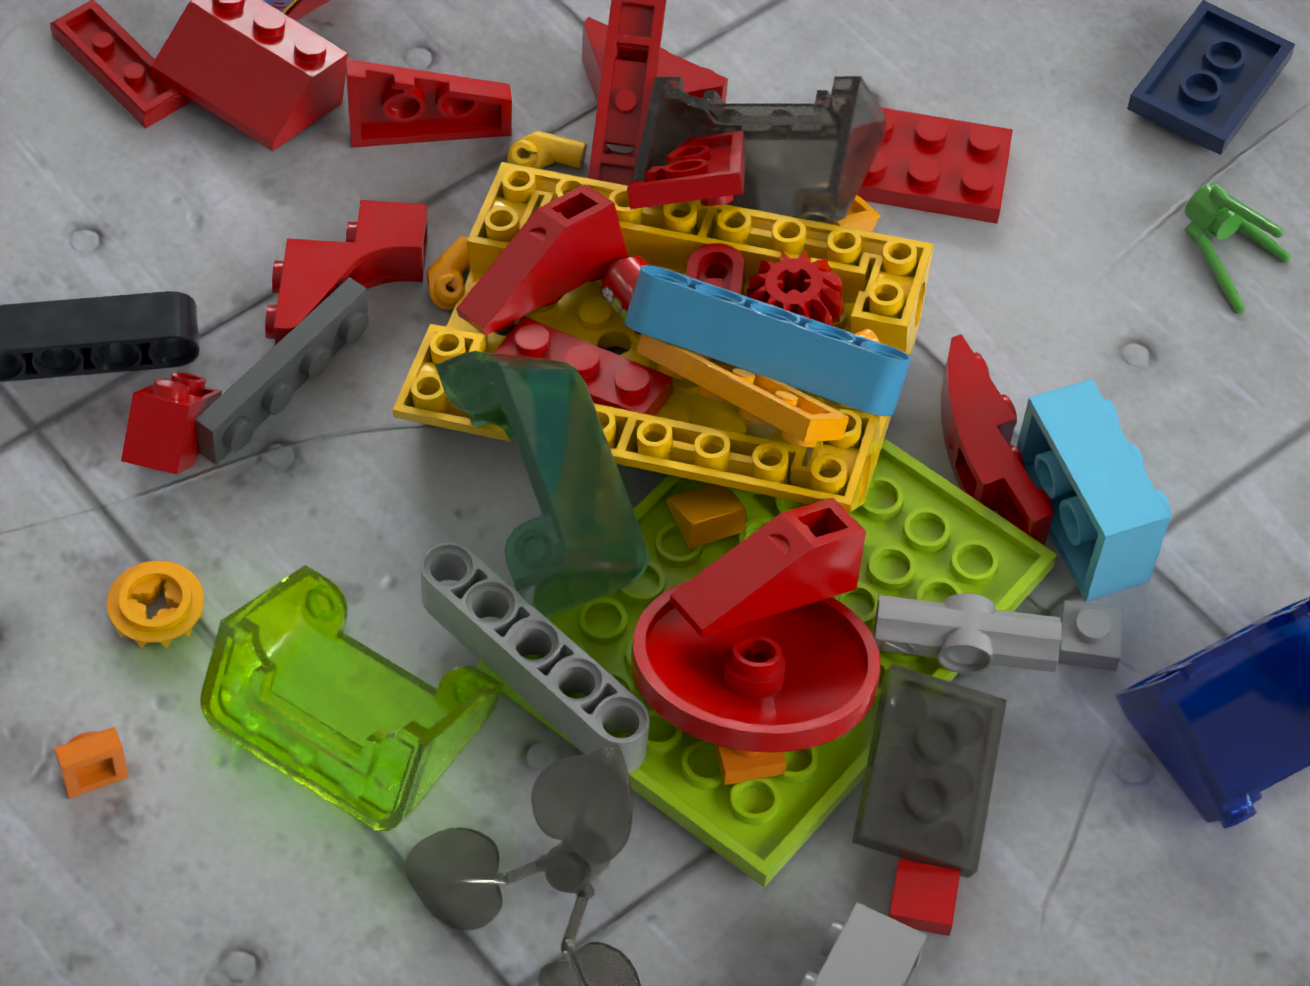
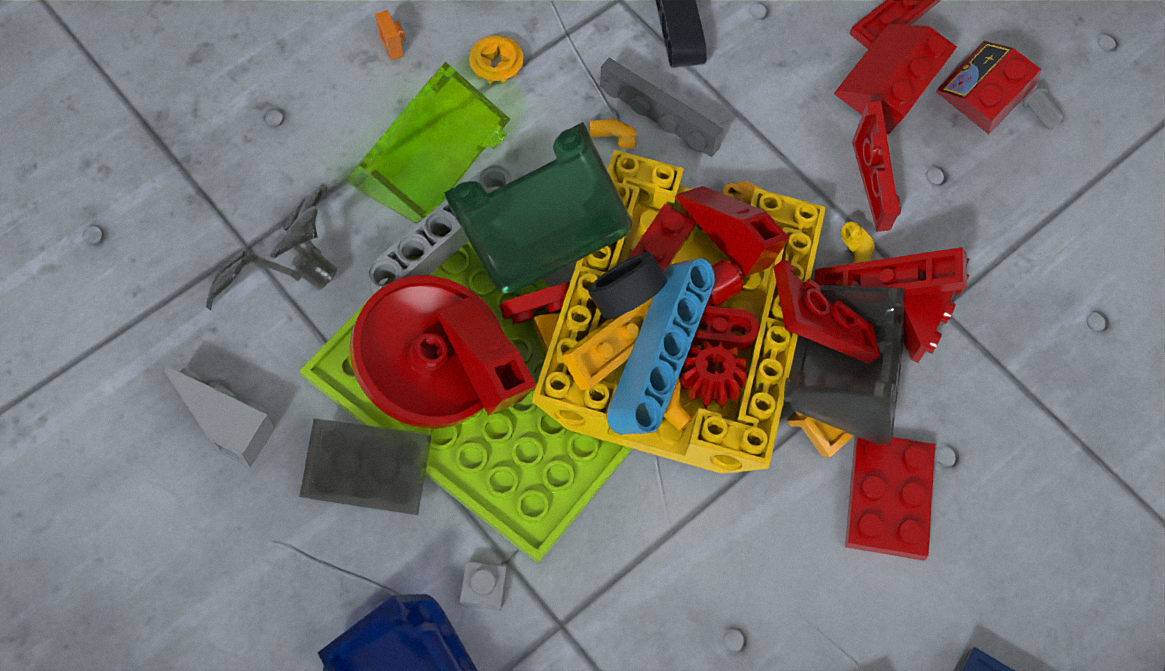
camera: 90 degrees right, 10 degrees up
red slope [121,372,222,475] -> none
red arch [265,200,428,345] -> none
light grey piece [873,593,1062,674] -> none
red tile [888,858,961,936] -> none
red slope [941,334,1054,546] -> none
medium azure brick [1016,379,1171,602] -> none
none -> red plate [499,282,570,325]
none -> black tyre [588,252,668,319]
none -> light orange arm [589,119,638,149]

